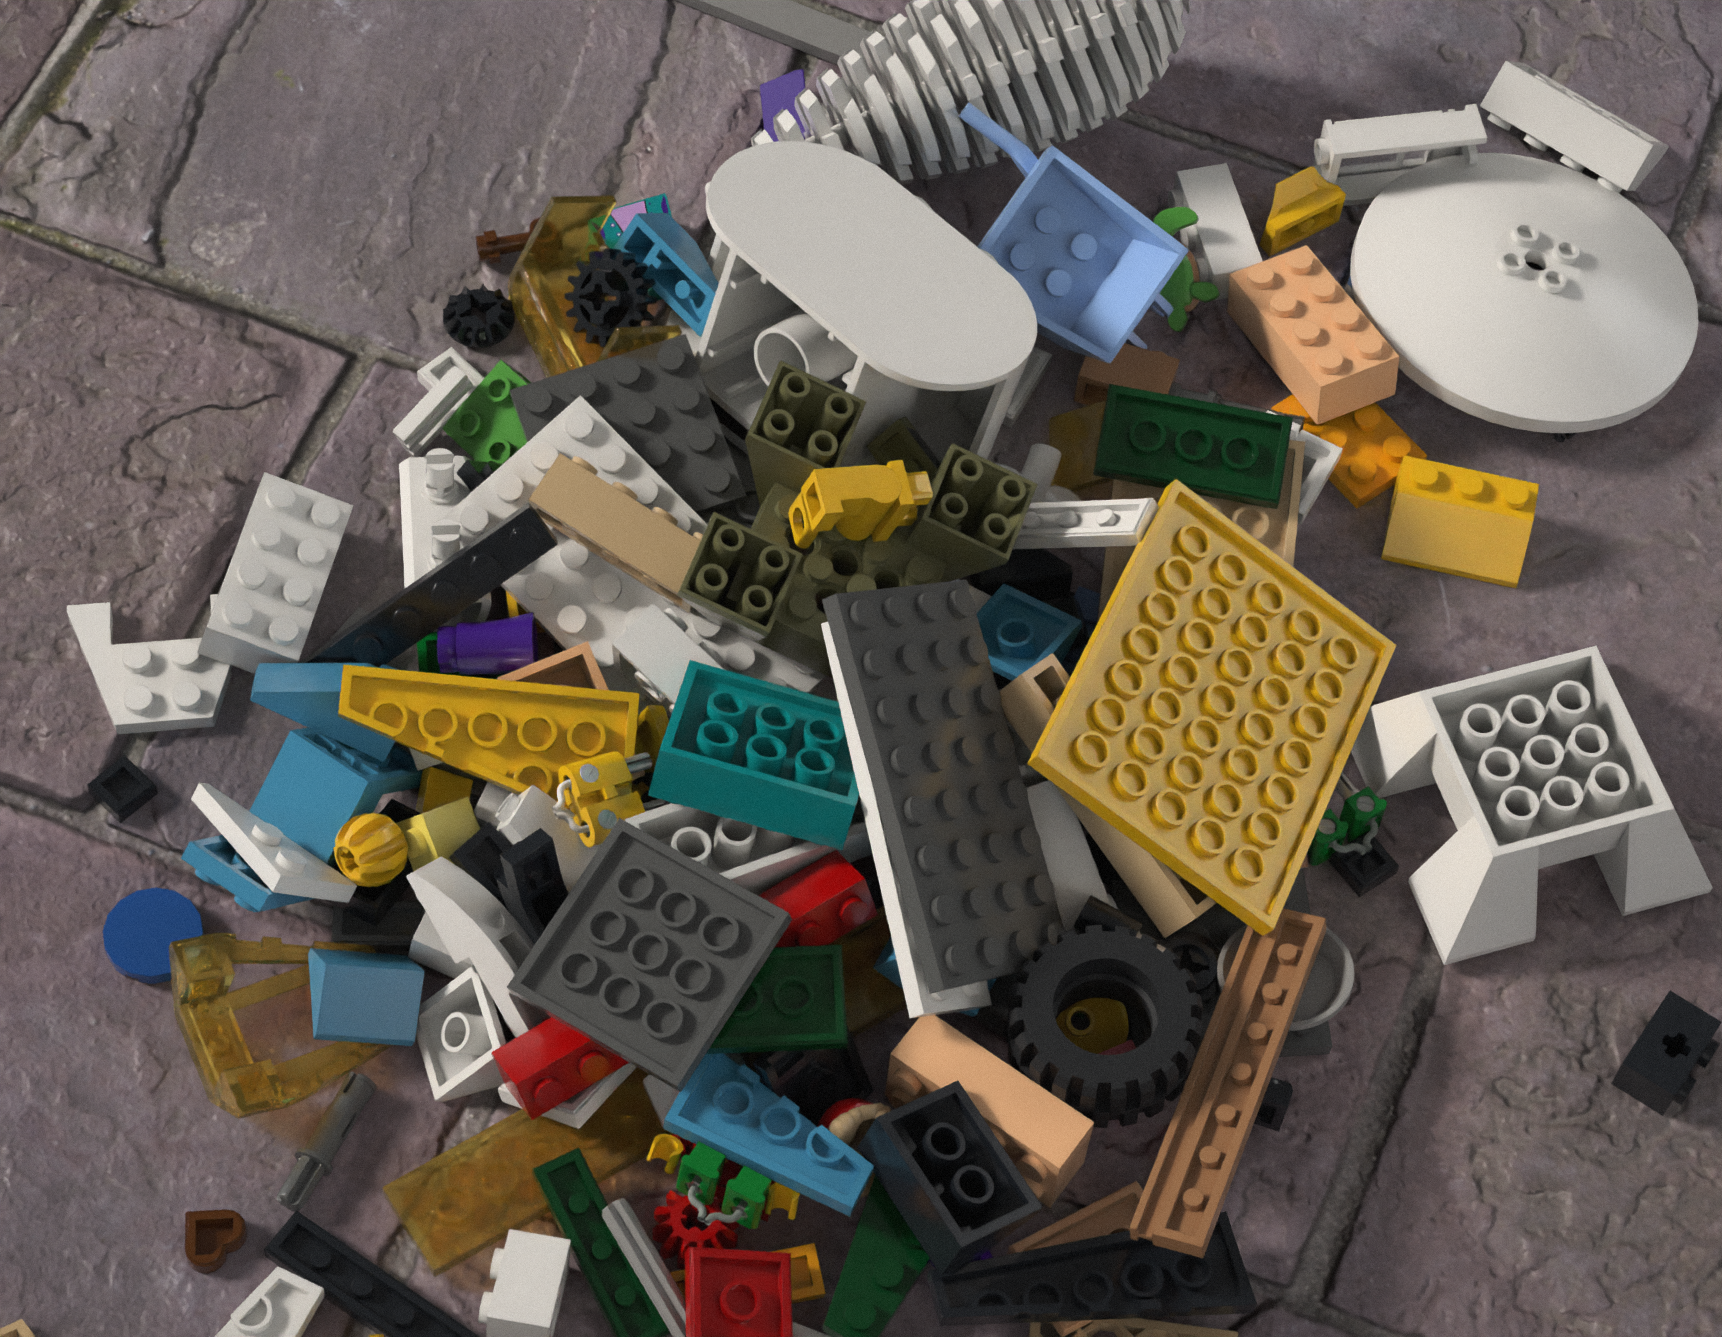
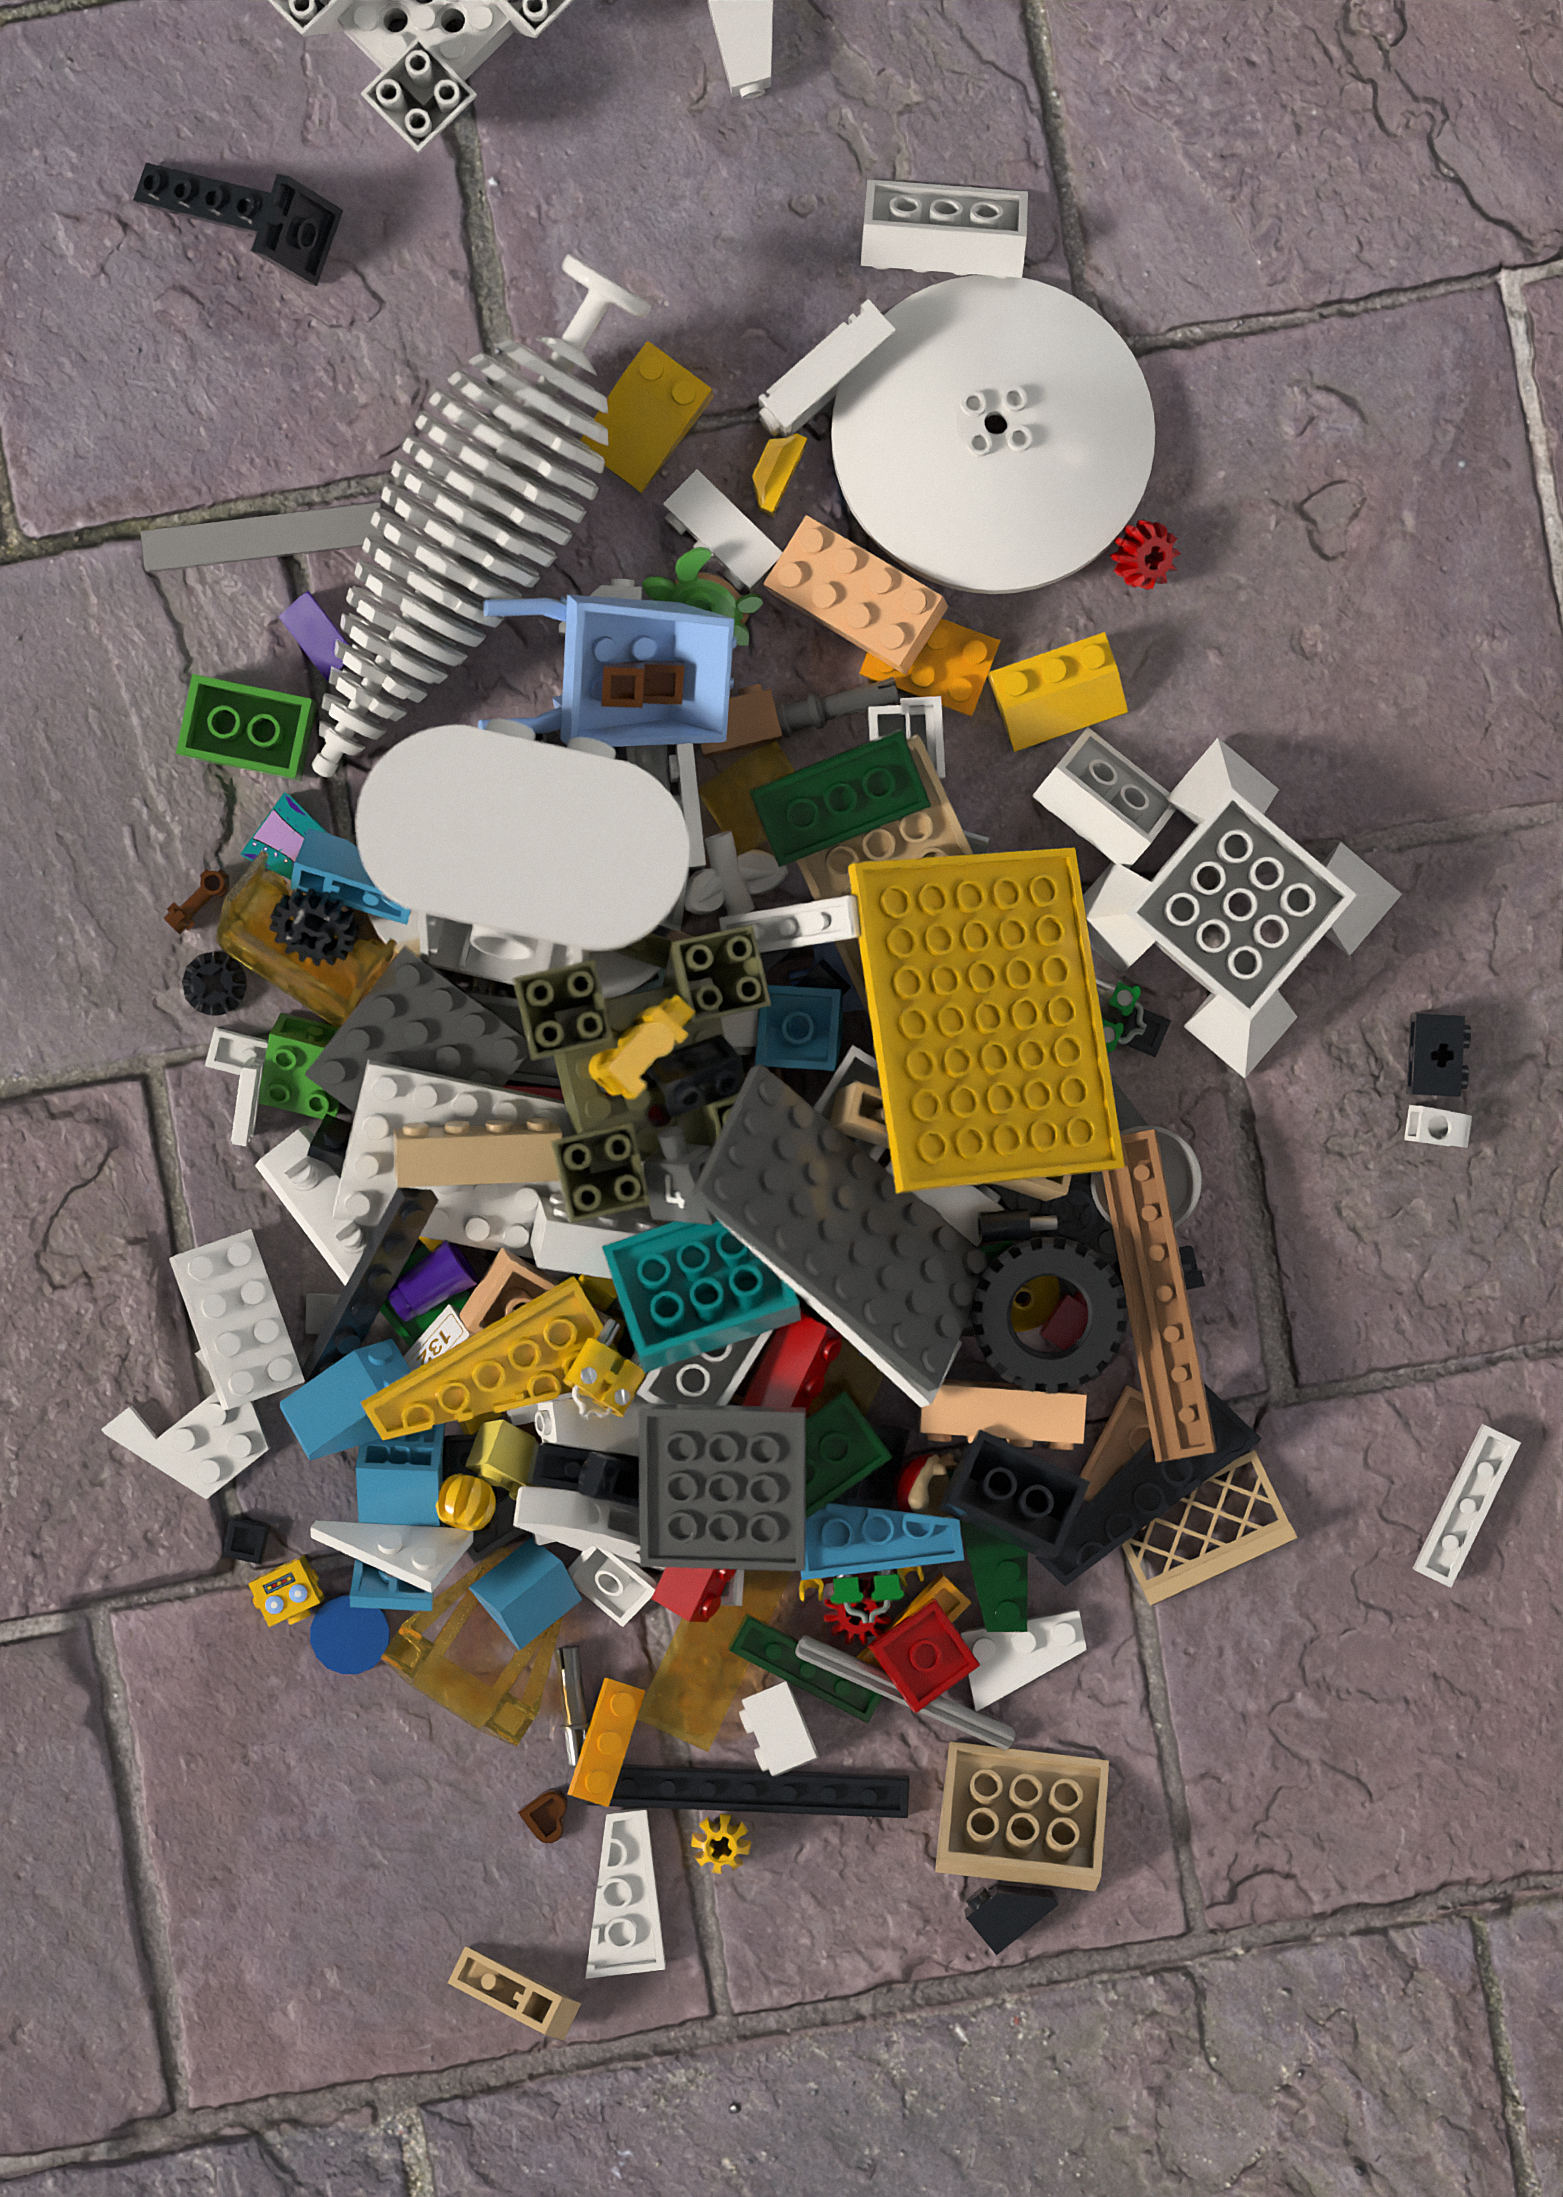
camera: 30 degrees left, 30 degrees up
none -> bright green brick [176,674,318,782]
none -> yellow head [248,1555,325,1627]
none -> light orange plate [567,1678,646,1807]
none -> yellow slope [580,340,714,494]
none -> reddish brown slope [601,661,685,708]
none -> dark grey torso [643,1126,718,1225]
none -> black bracket [647,1034,745,1117]
none -> white plate [668,743,706,871]
none -> white slope [1032,727,1176,869]
none -> red gear [1109,519,1181,590]
none -> white leg [1404,1105,1472,1148]

